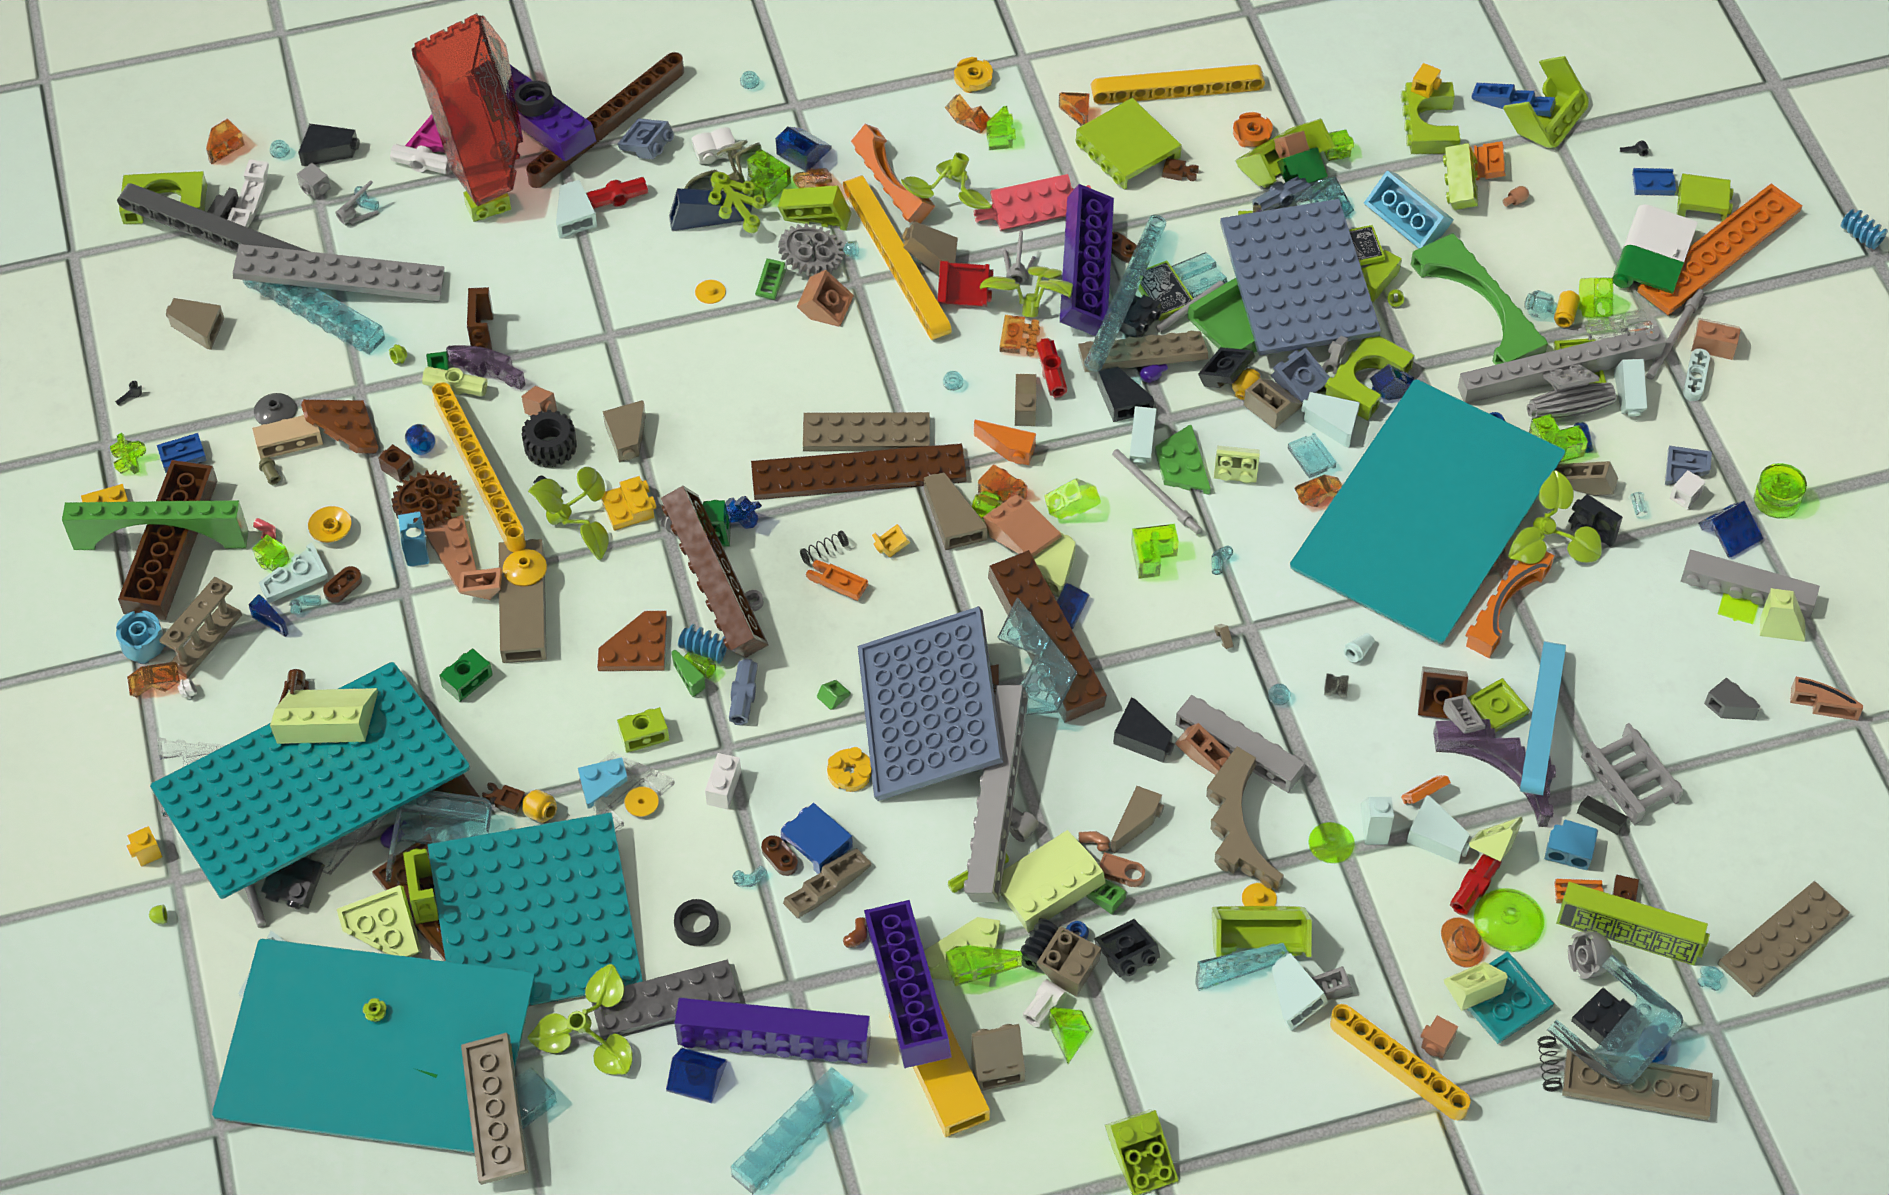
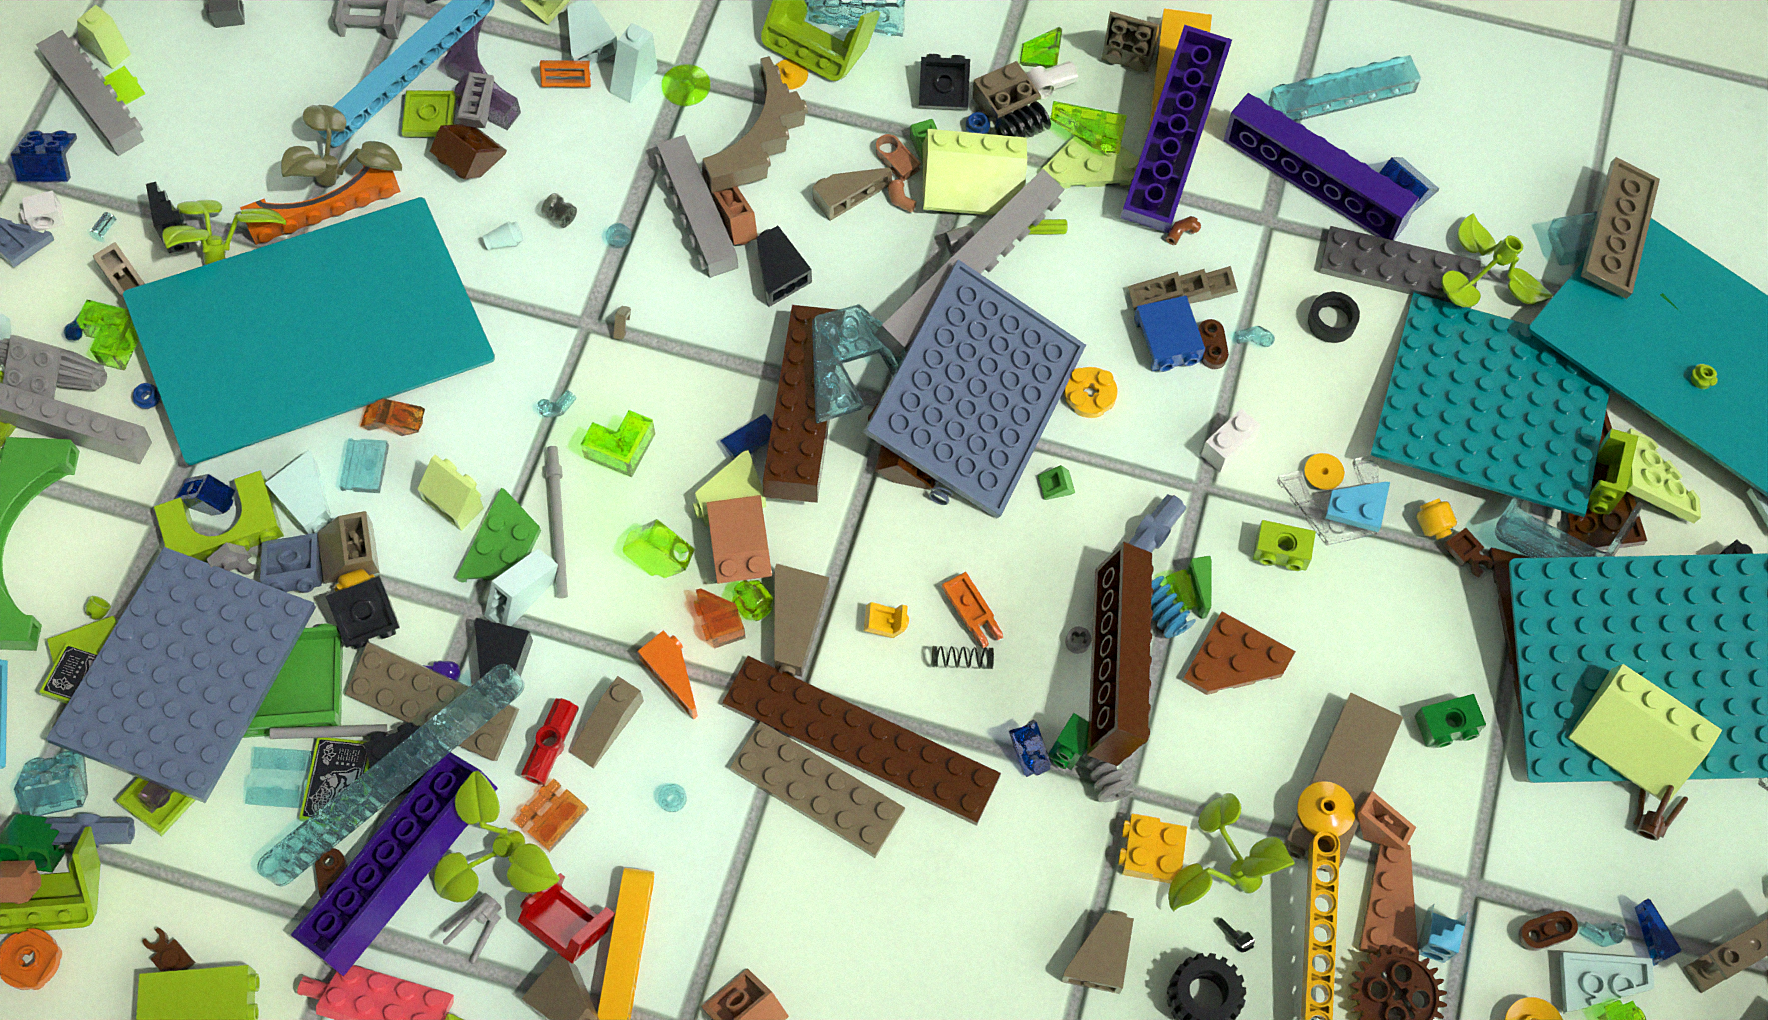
camera: 150 degrees left, 10 degrees up
none -> olive plant [281,105,402,186]

